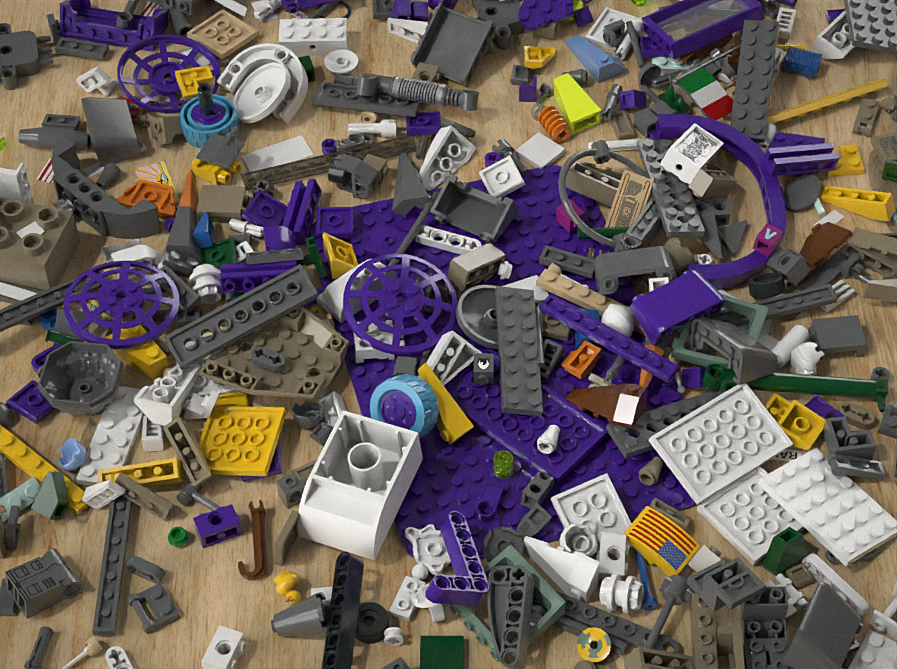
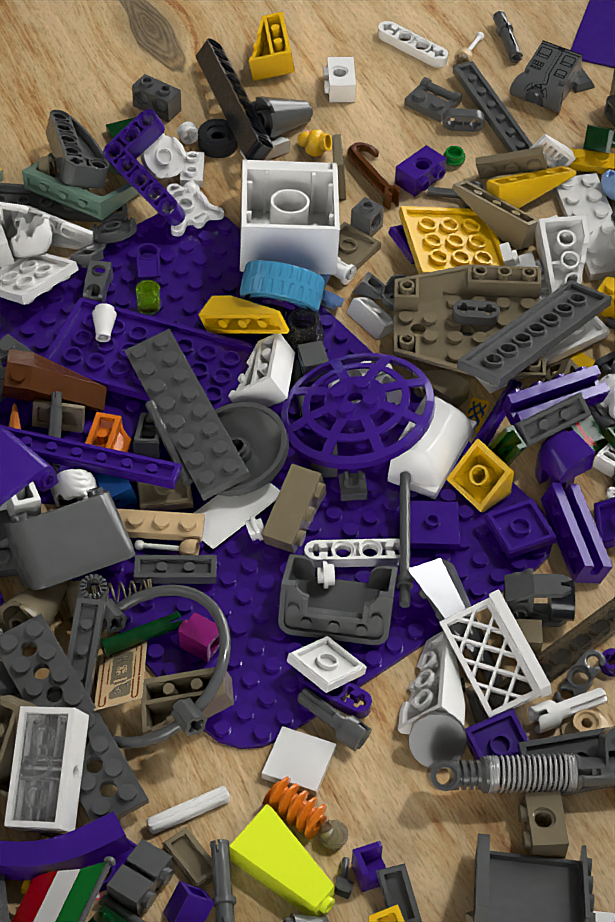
camera: 155 degrees right, 0 degrees up
dark grey brick [474,353,494,385] -> none
none -> dark tan tile [39,156,56,177]
none -> white plate [317,561,335,589]
none -> white fence [439,589,552,718]

